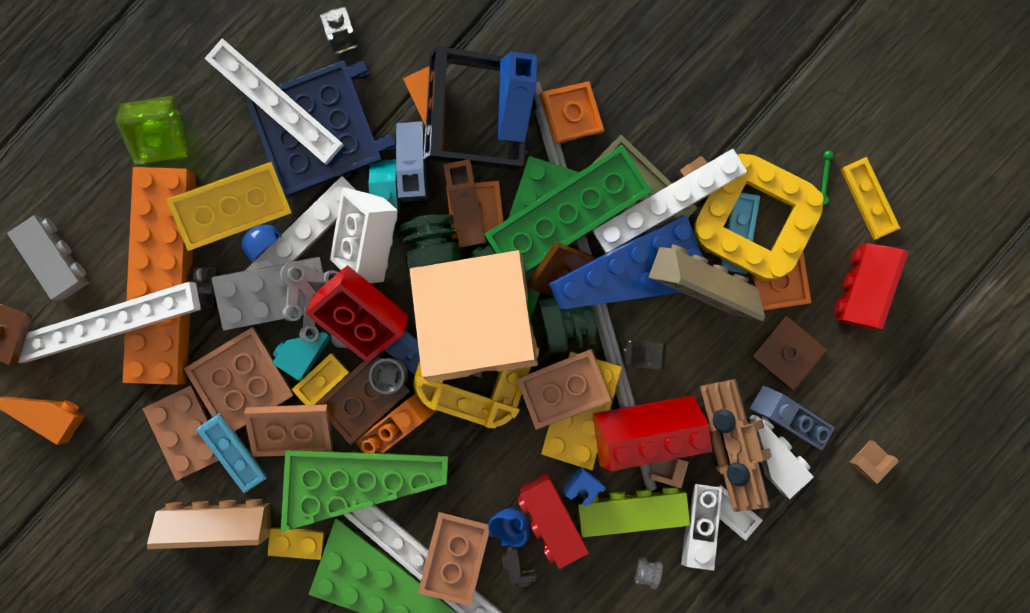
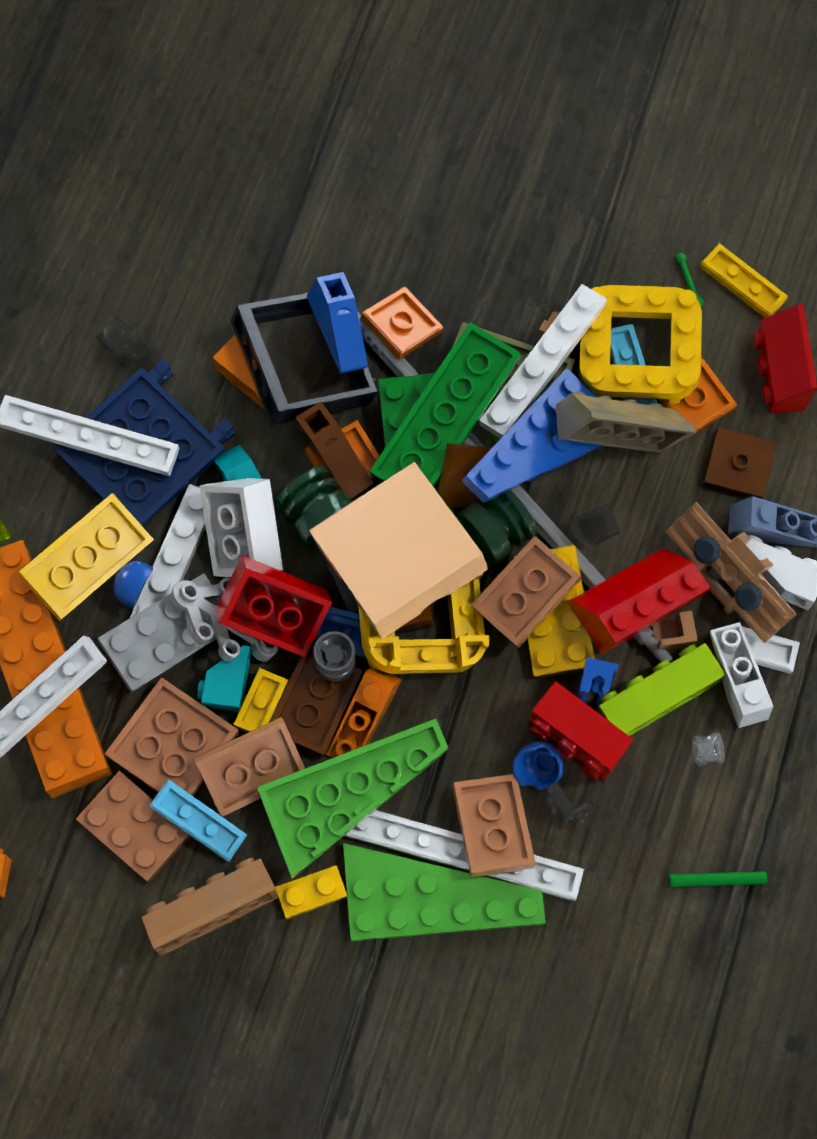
camera: 30 degrees left, 15 degrees down
sand blue slope [396,121,428,202] -> none

